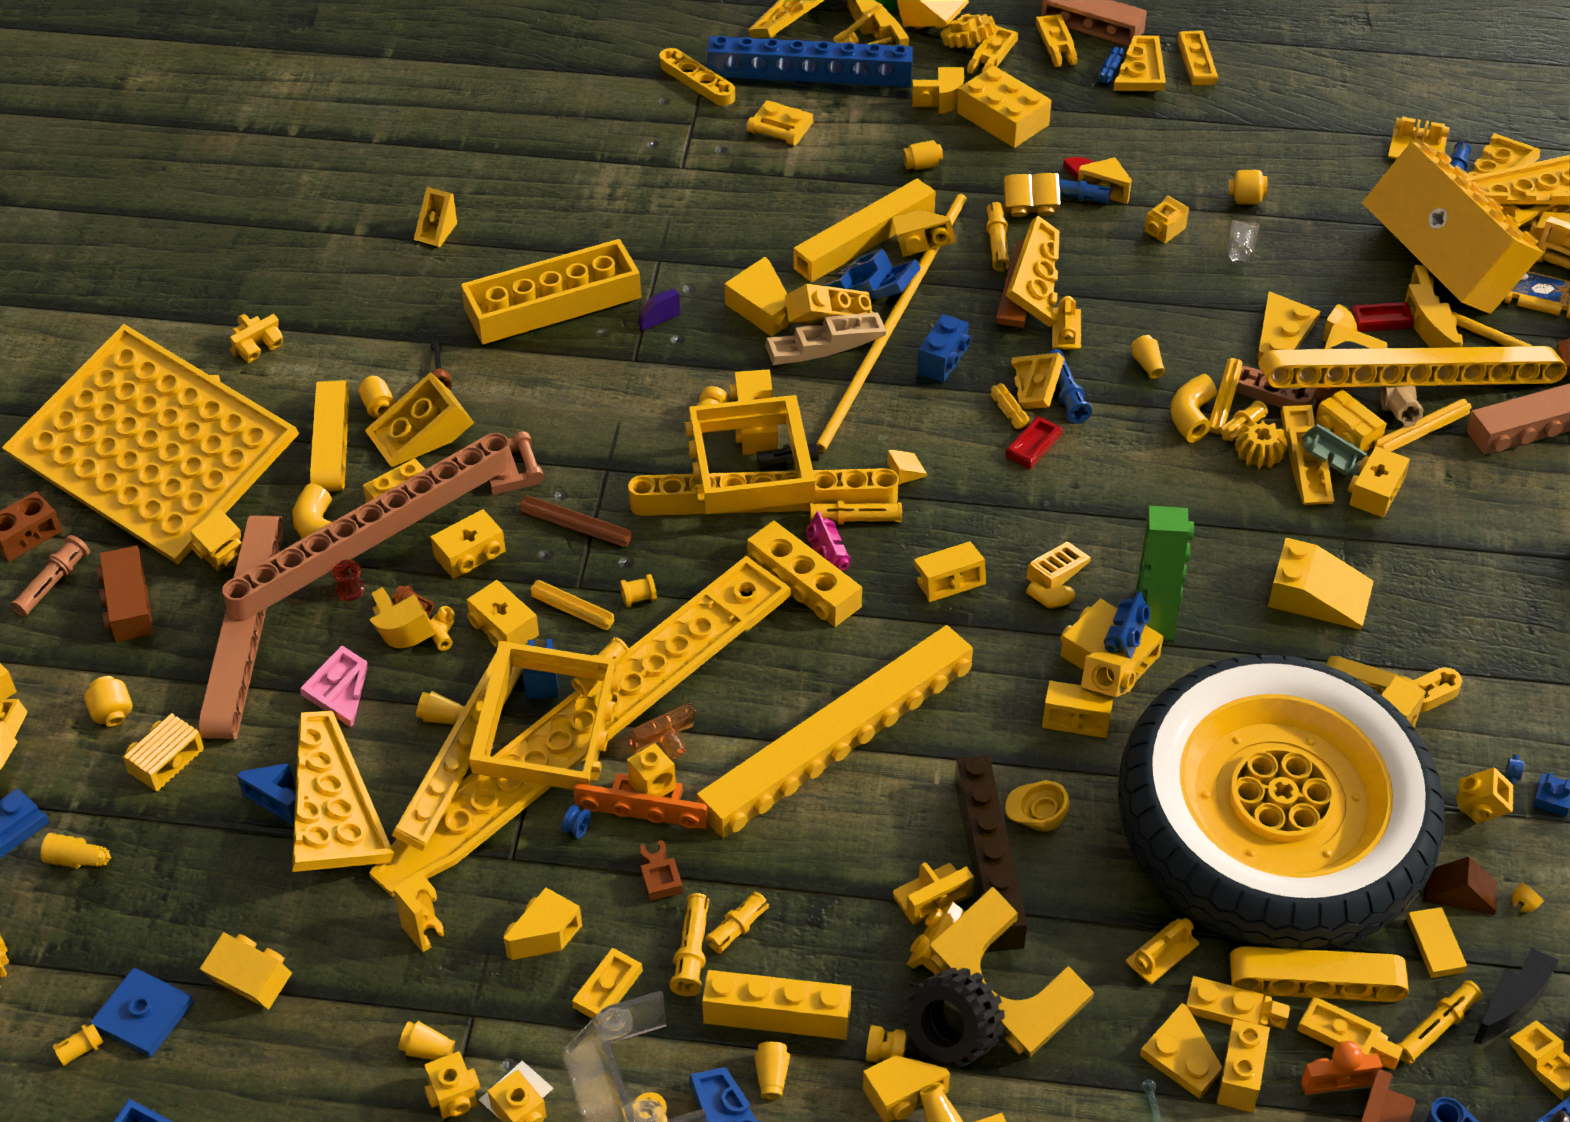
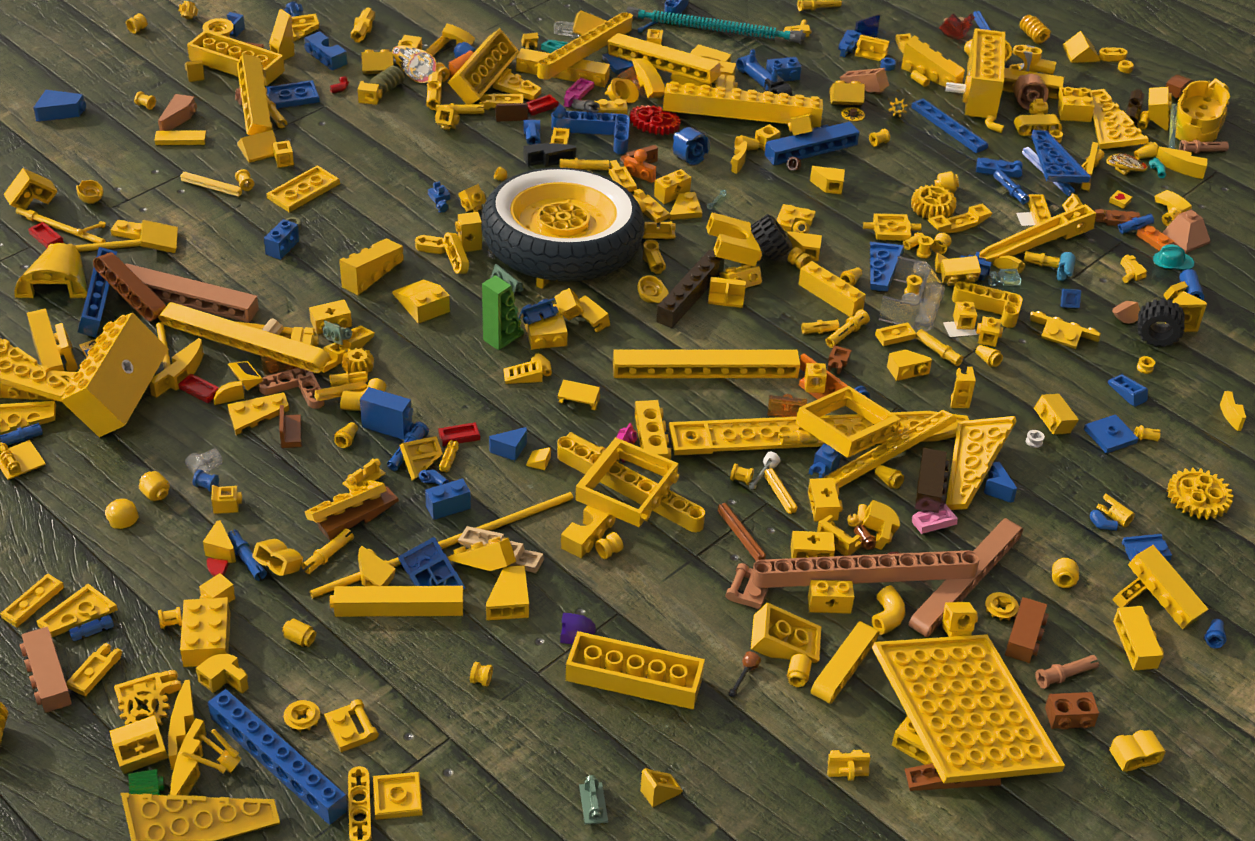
camera: 145 degrees left, 5 degrees down
yellow brick [122,713,204,791] -> none
none -> yellow hair [105,498,139,529]
none -> yellow bush [158,607,182,629]
none -> yellow slope [168,679,195,770]
none -> blue bush [192,469,220,492]
none -> yellow brick [199,573,235,602]
none -> dark orange panel [279,405,301,448]
none -> yellow gear [284,700,320,732]
none -> yellow wedge [339,238,404,295]
none -> blue brick [360,387,414,440]
none -> yellow tile [373,772,423,820]
none -> blue arm [419,470,449,485]
none -> yellow wheel [470,662,493,687]
none -> blue slope [489,427,527,461]
none -> sand green hinge [579,775,608,825]
none -> yellow piece [643,240,666,274]
none -> hinge [749,452,781,490]
none -> yellow hinge [817,515,862,556]
none -> dark brown brick [915,448,949,513]
none -> yellow pin [916,329,963,366]
none -> yellow gear [984,592,1019,621]
none -> white bush [1026,430,1045,448]
none -> blue arm [1090,510,1118,531]

